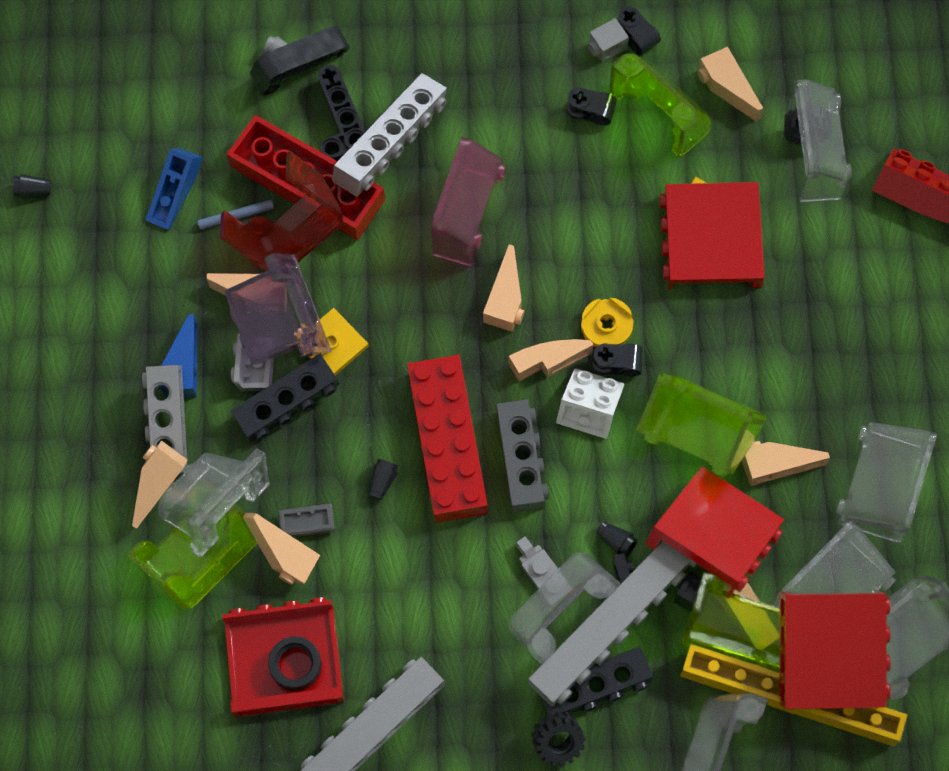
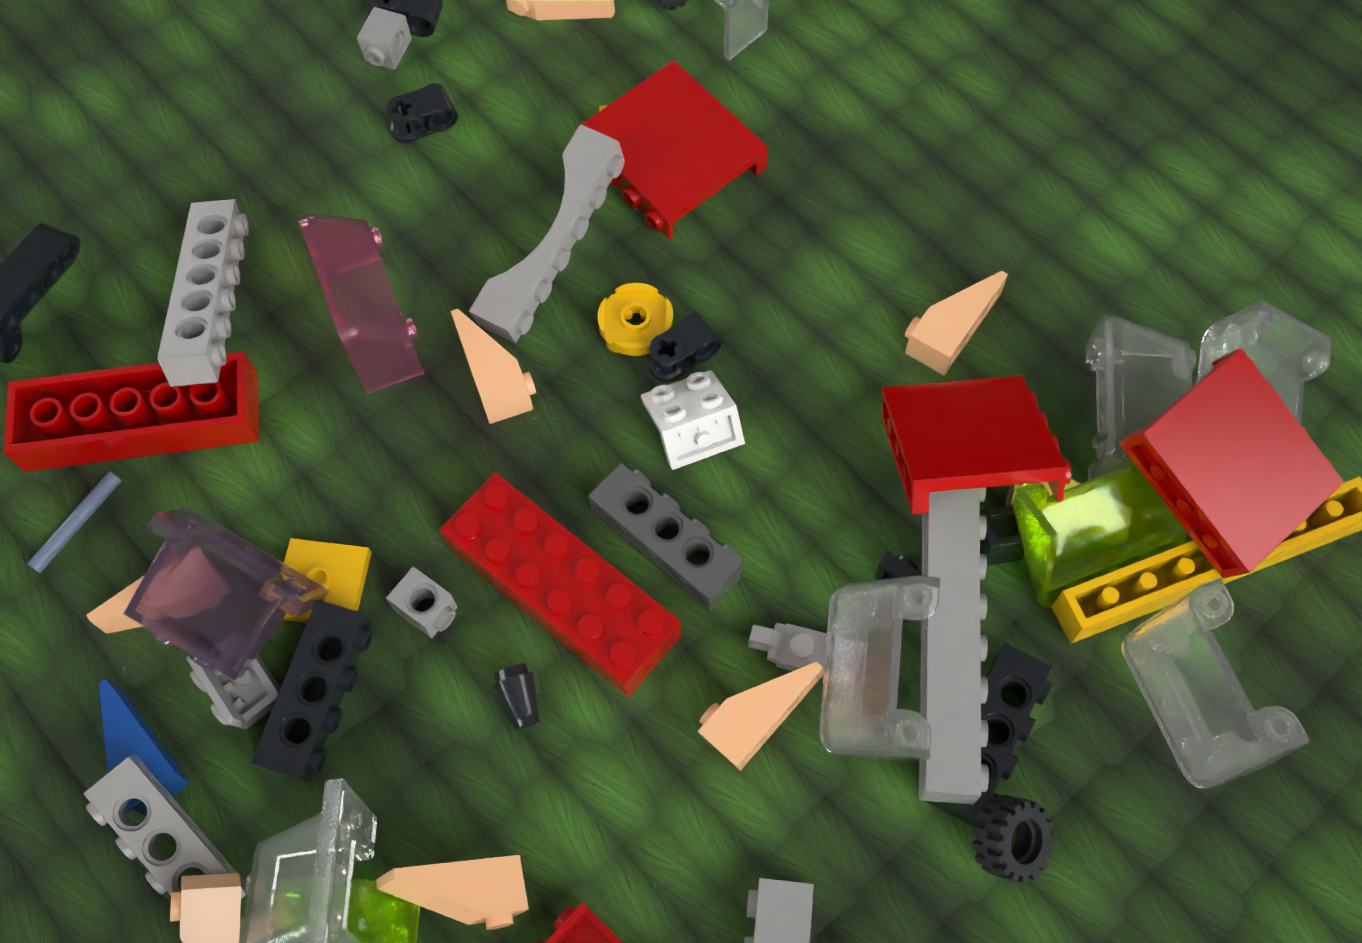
camera: 40 degrees left, 5 degrees down
clear red windscreen [219,151,343,274] -> none
dark grey plate [278,503,335,537] -> none
black beam [318,65,365,162] -> none
light nougat slope [509,339,593,382] -> none
black cone [596,521,638,557] -> none
clear neon green windscreen [609,53,711,158] -> none
clear neon green windscreen [636,372,768,477] -> none
clear windscreen [836,422,937,543] -> none
none -> light grey brick [386,567,458,639]
none -> light grey arch [469,124,625,344]
none -> light nougat slope [698,662,824,771]

